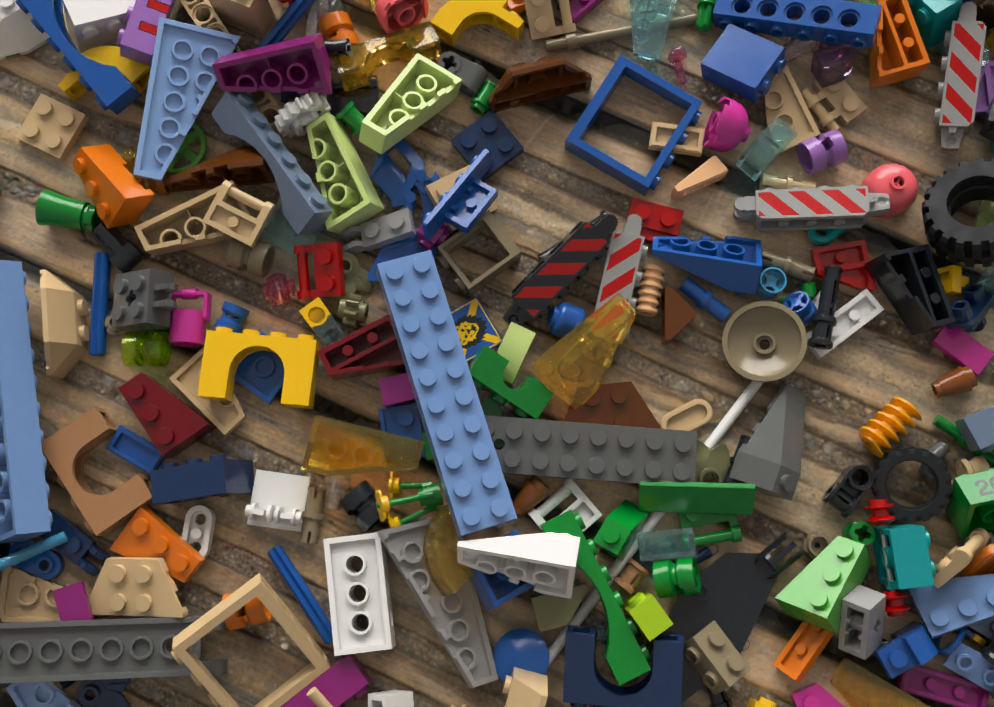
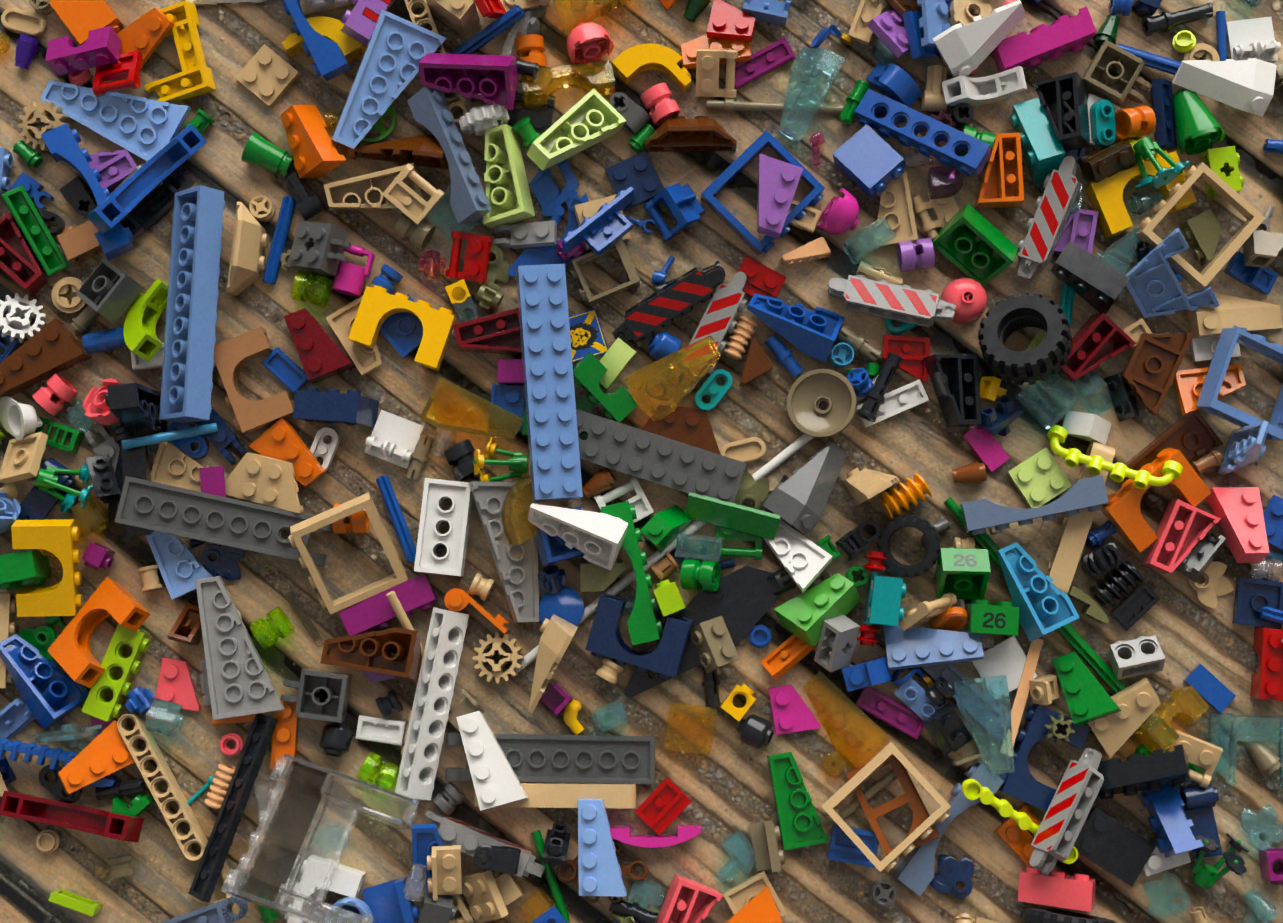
camera: 10 degrees right, 5 degrees up
none -> tan wheel [249,196,276,222]
none -> orange door [444,588,509,634]
none -> tan wheel [468,573,495,601]
none -> dark blue gear [538,565,567,594]
none -> blue hand [625,216,656,234]
none -> coral wheel [640,82,681,126]
none -> blue piece [643,183,706,242]
none -> blue hand [651,256,675,284]
none -> teal plate [695,369,732,411]
none -> blue plate [748,625,771,648]
none -> medium lavender wedge [757,153,803,239]
none -> white wing [763,520,832,593]
none -> green bush [814,535,841,560]
none -> tan wedge [843,467,900,505]
none -> green slope [932,203,1018,287]

